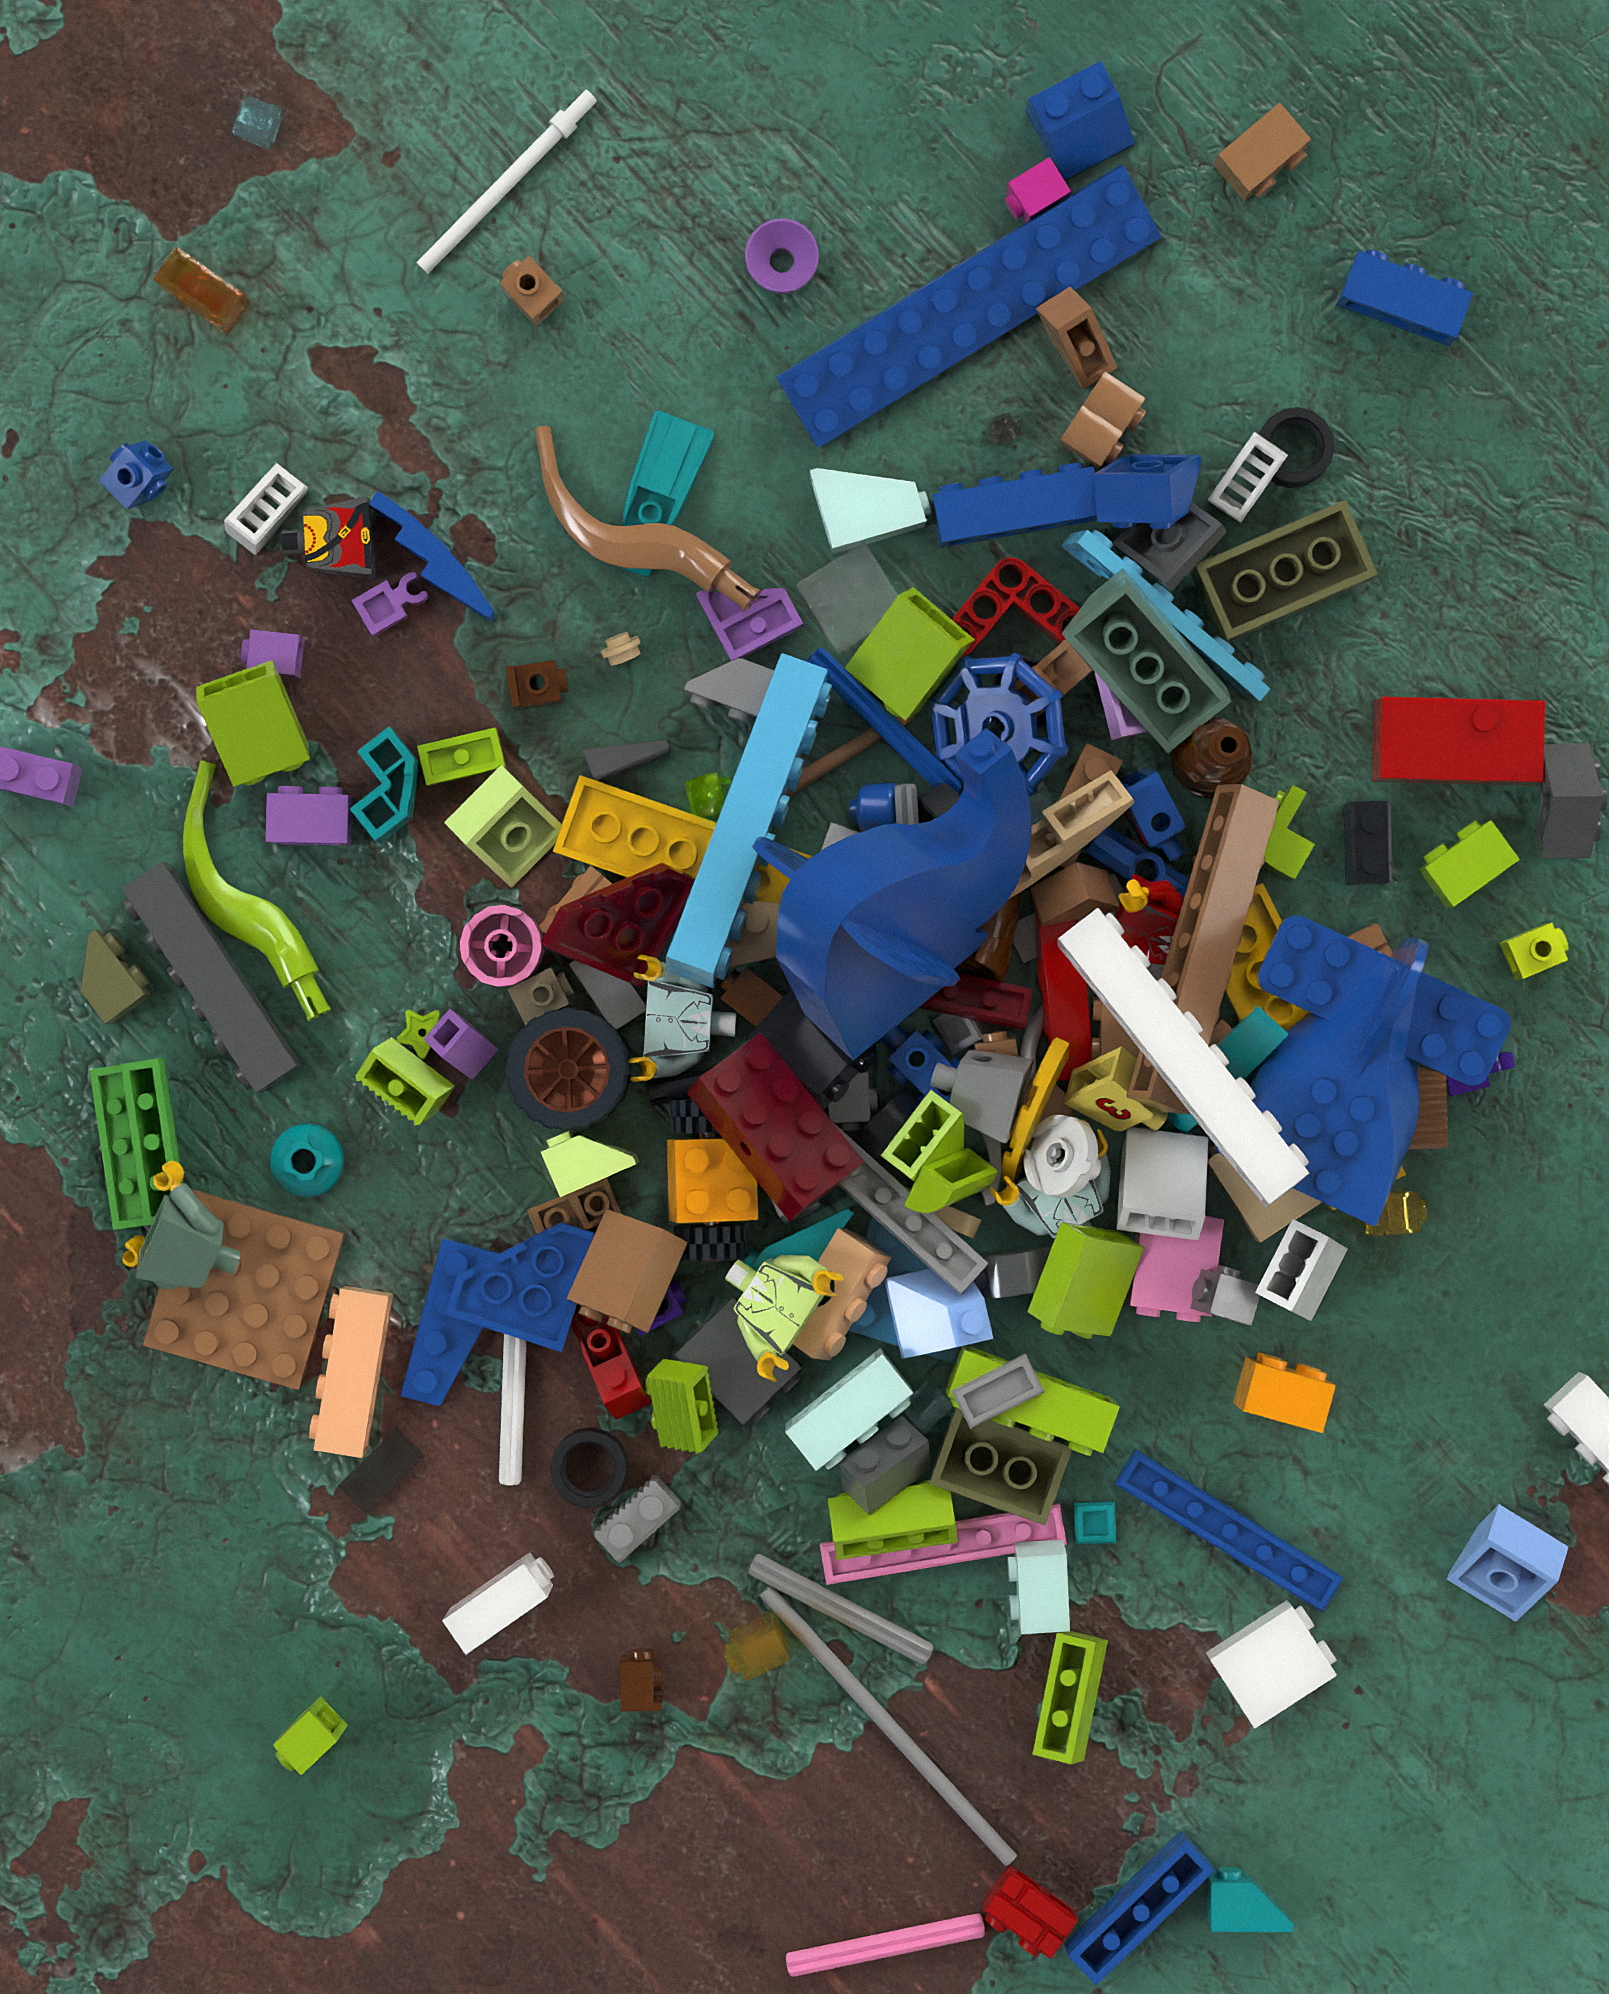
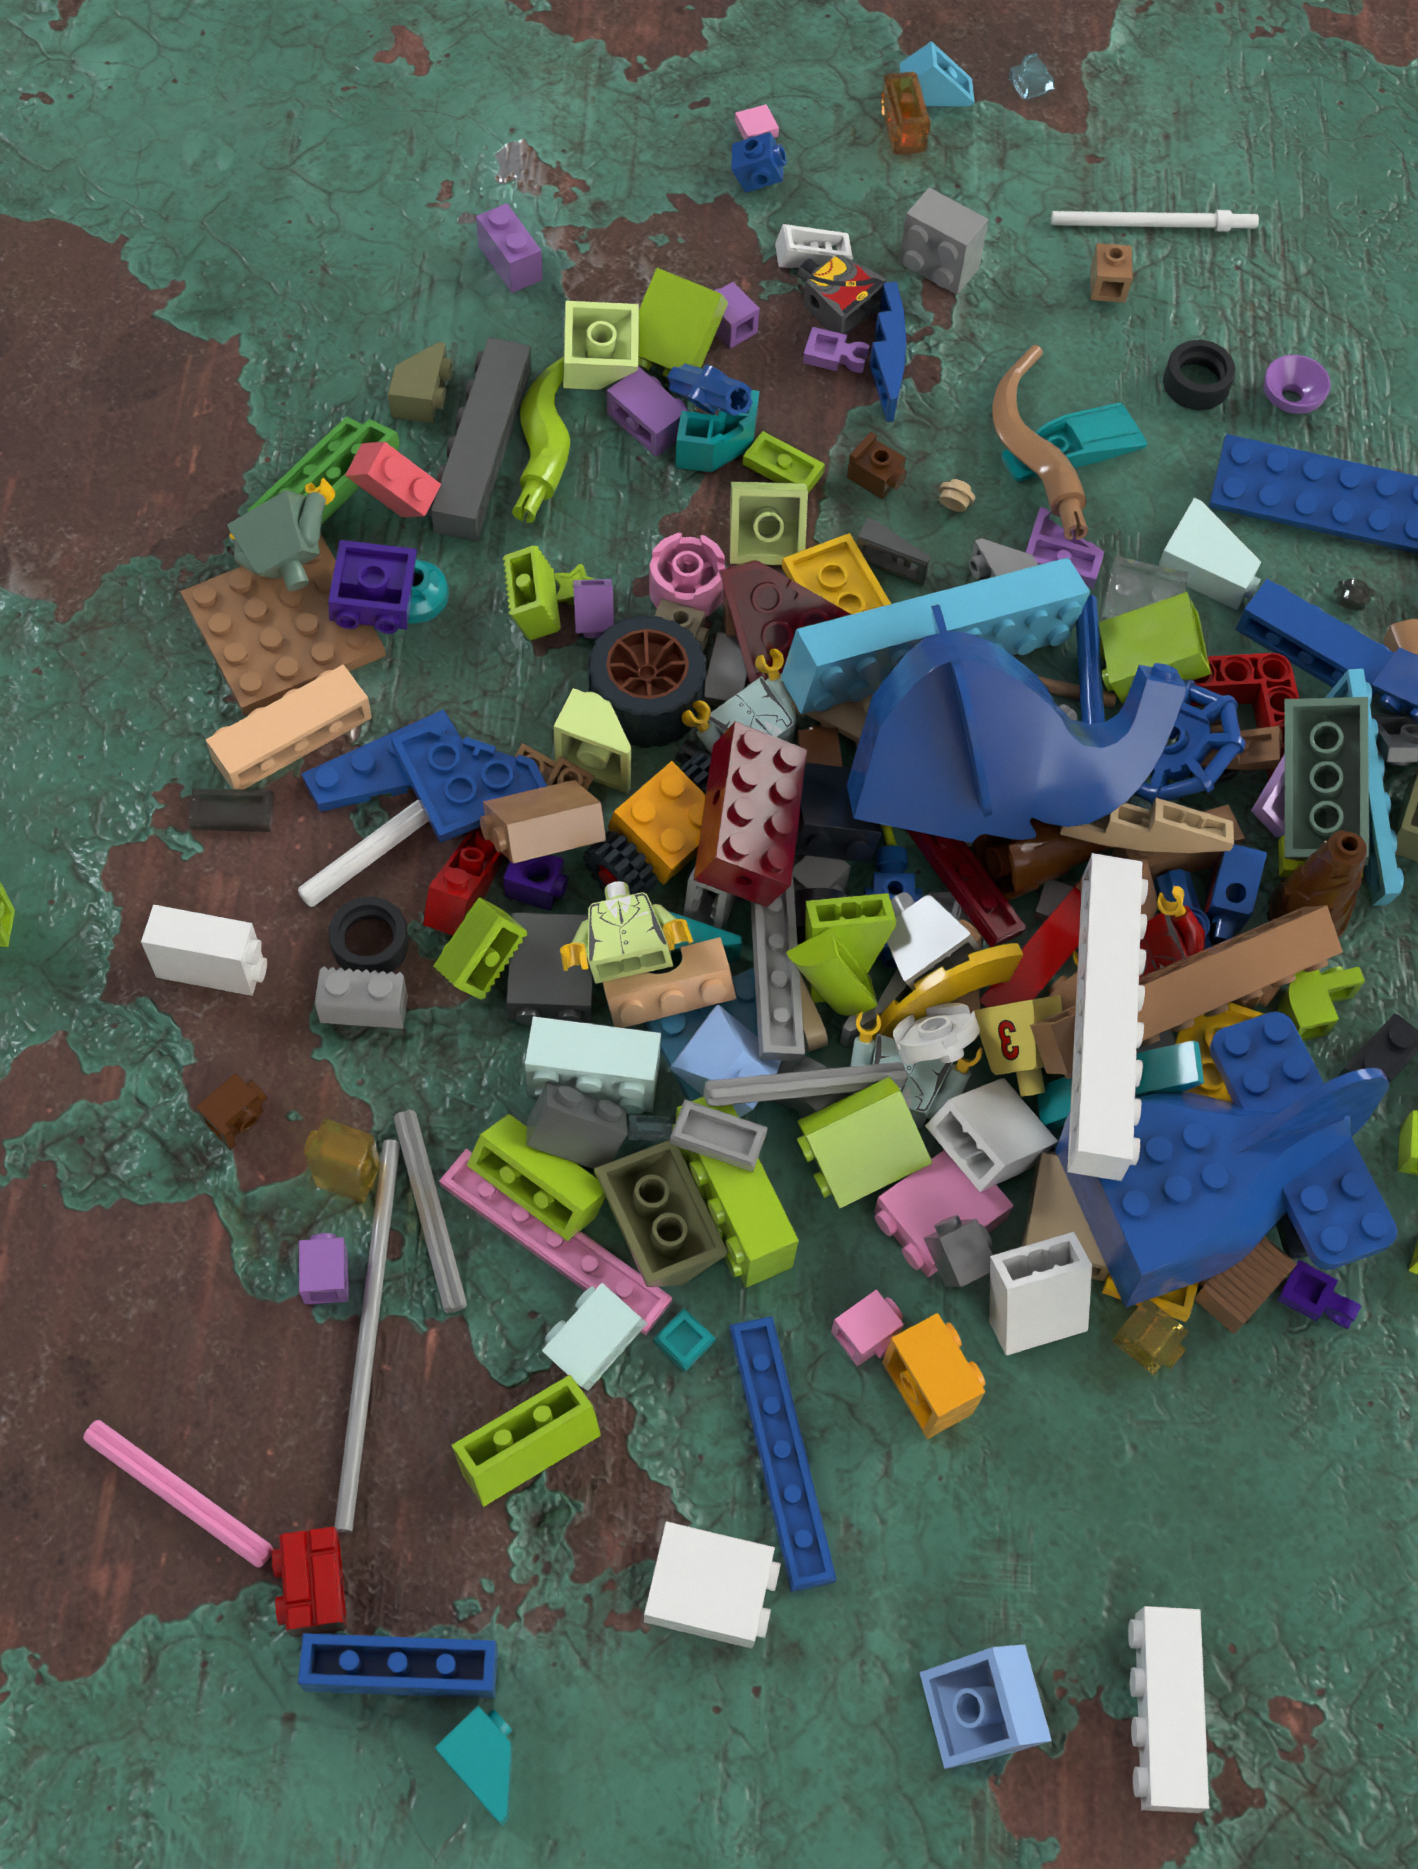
camera: 40 degrees right, 25 degrees down
none -> medium lavender brick [299,1233,349,1305]
none -> dark purple plate [328,540,417,634]
none -> coral brick [345,441,441,517]
none -> yellowish green slope [563,301,639,390]
none -> blue piece [668,363,753,416]
none -> light grey axle [703,1062,908,1107]
none -> bright pink tile [735,104,779,140]
none -> bright pink brick [831,1289,904,1367]
none -> light grey brick [899,187,989,295]
none -> medium azure slope [900,41,975,107]
none -> black tyre [1163,339,1236,410]

